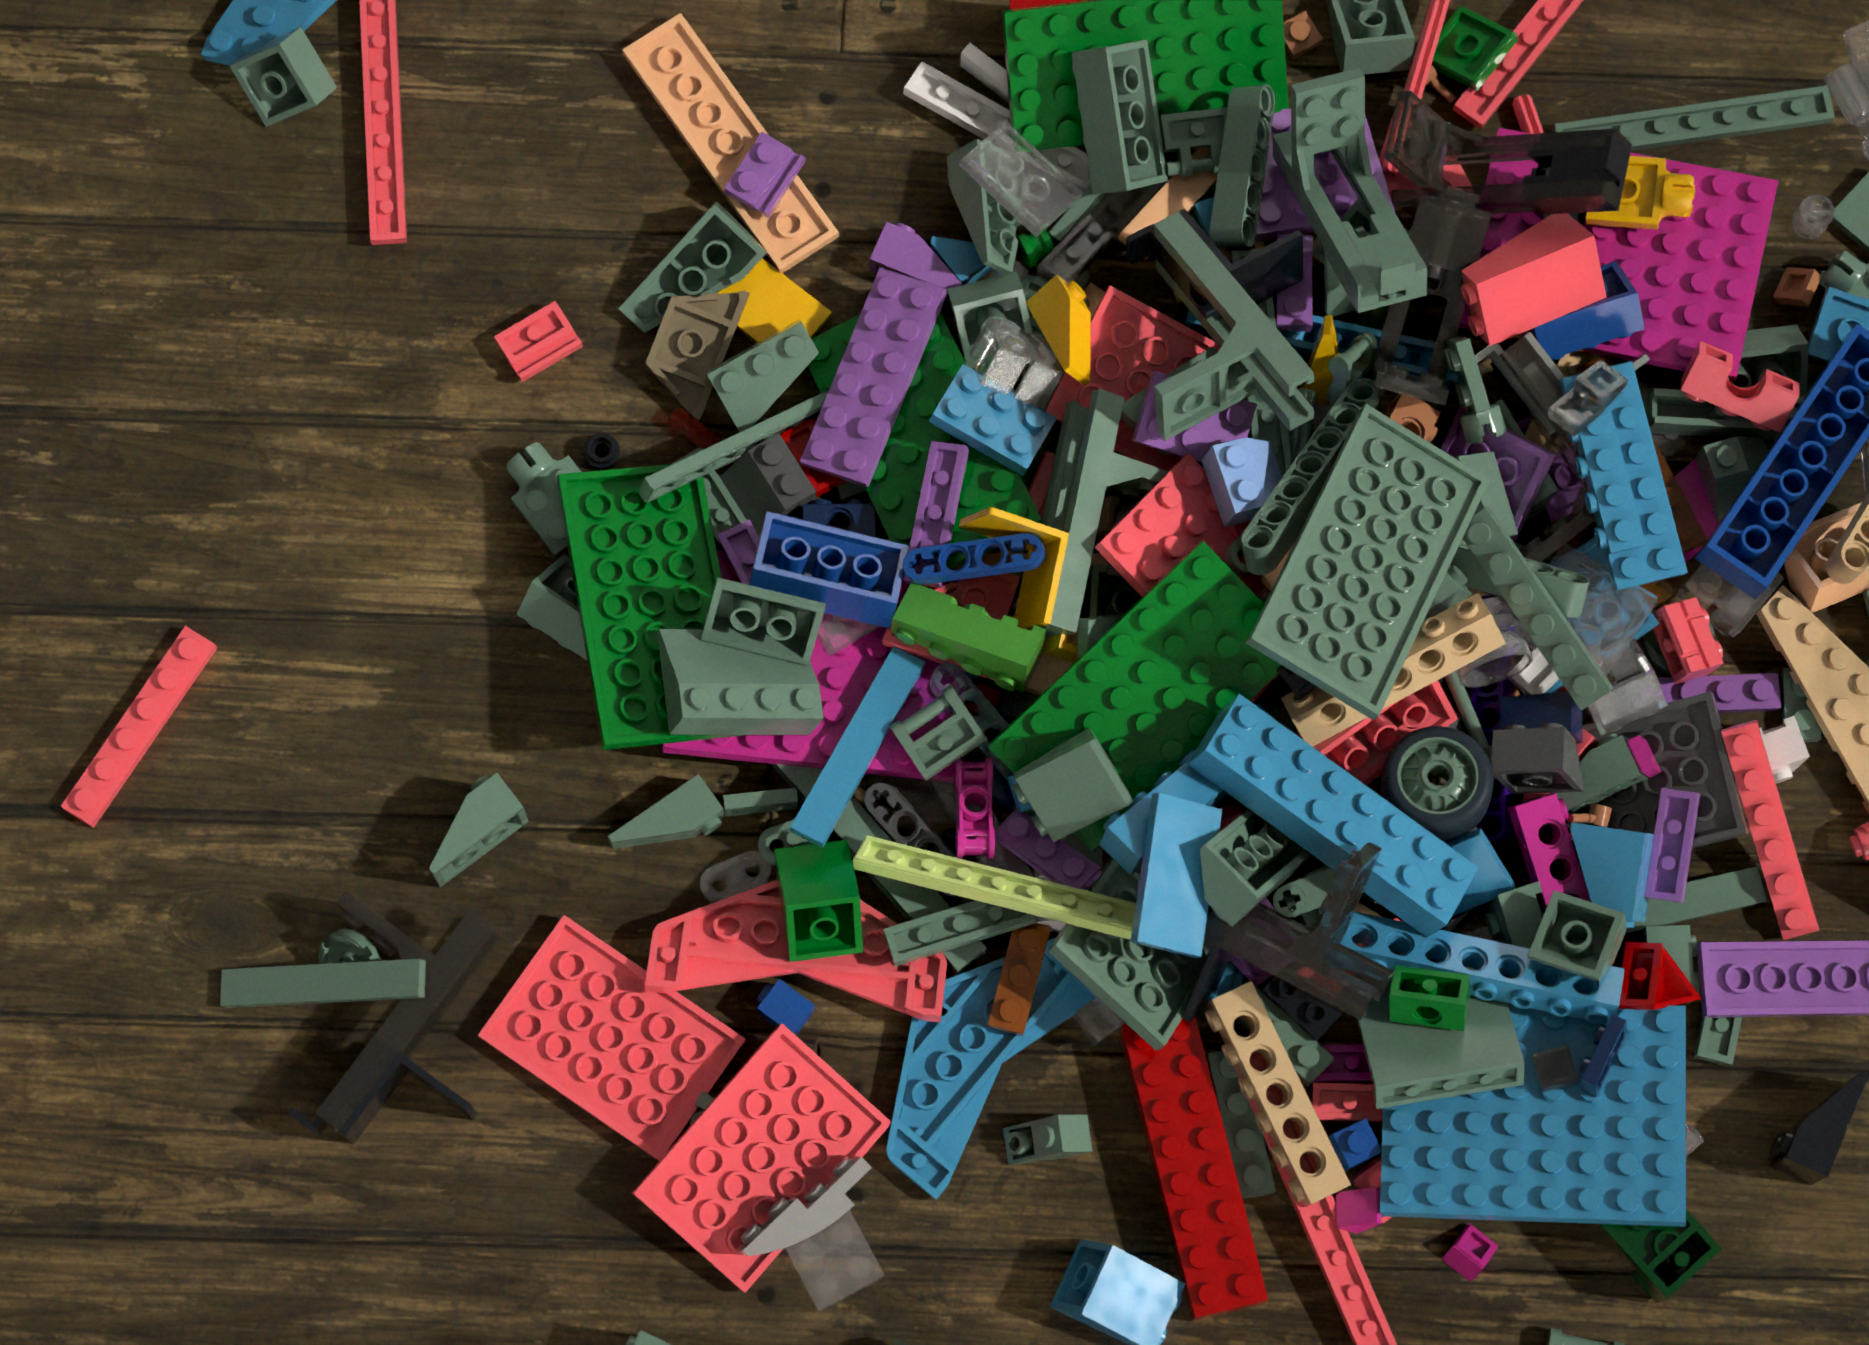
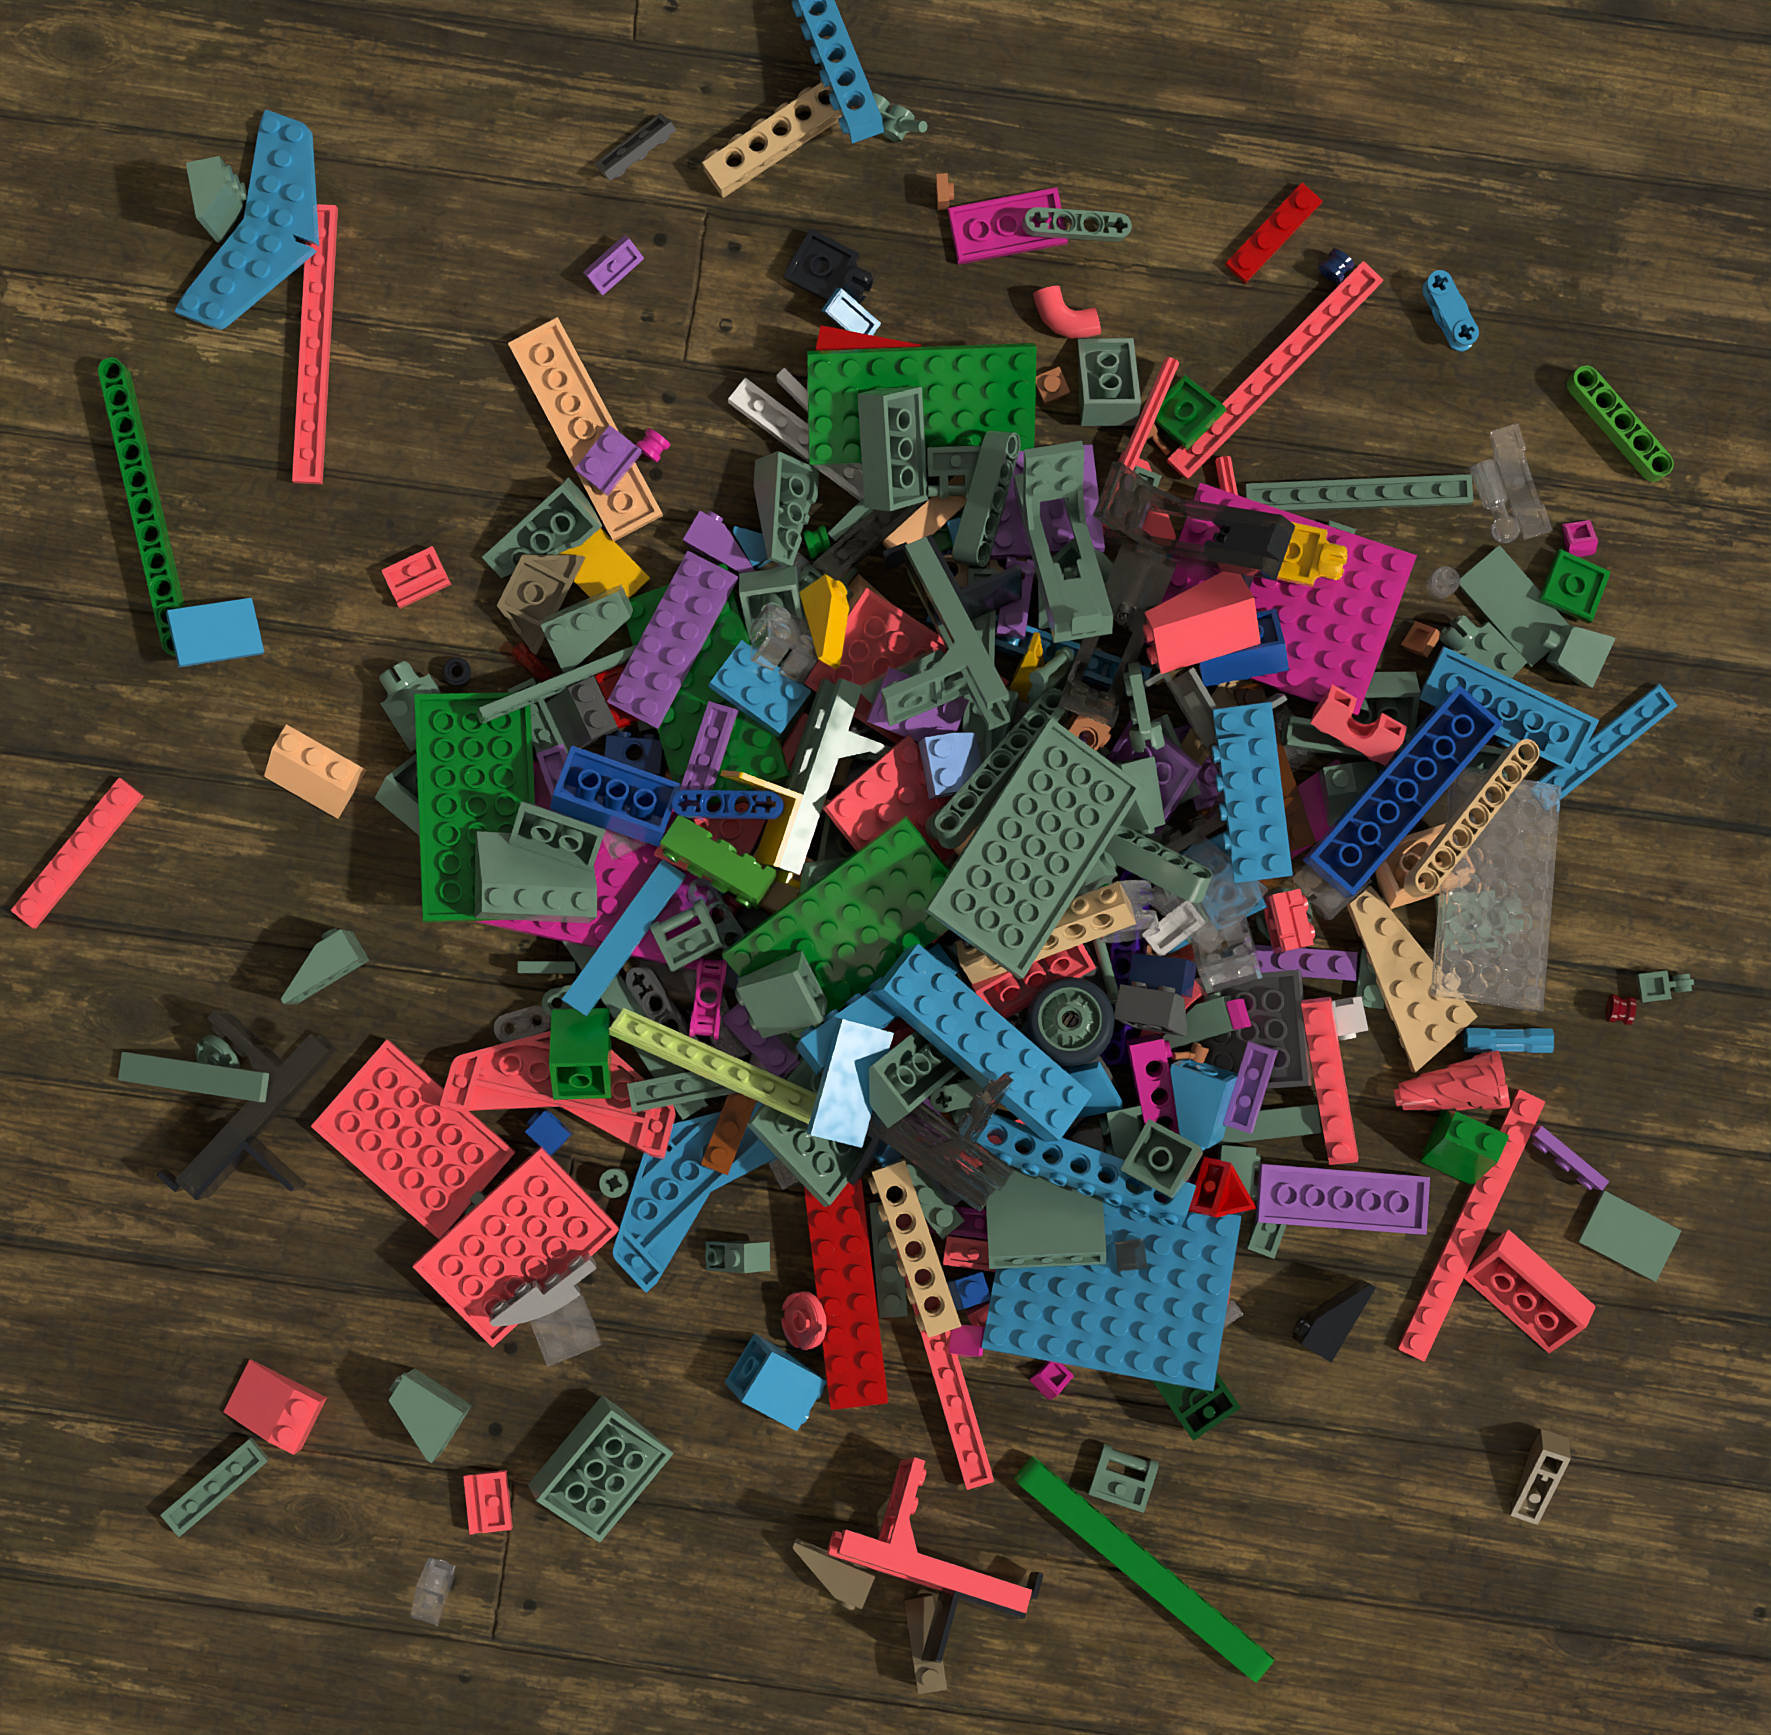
camera: 15 degrees right, 10 degrees up
sand green slope [229,26,337,127] -> none
sand green slope [608,774,725,849] -> none
clear tile [959,121,1083,237] -> none
green brick [1389,965,1470,1031] -> none
sand green plate [1463,506,1614,710] -> none
clear smoke slope [1548,359,1628,437] -> none
dark blue plate [1578,1014,1627,1097] -> none
none -> green beam [98,357,185,657]
none -> dark azure tile [166,598,264,668]
none -> light nougat slope [264,724,366,819]
none -> sand green wheel [599,1168,630,1198]
none -> dark pink wheel [635,428,671,463]
none -> coral tile [781,1291,827,1350]

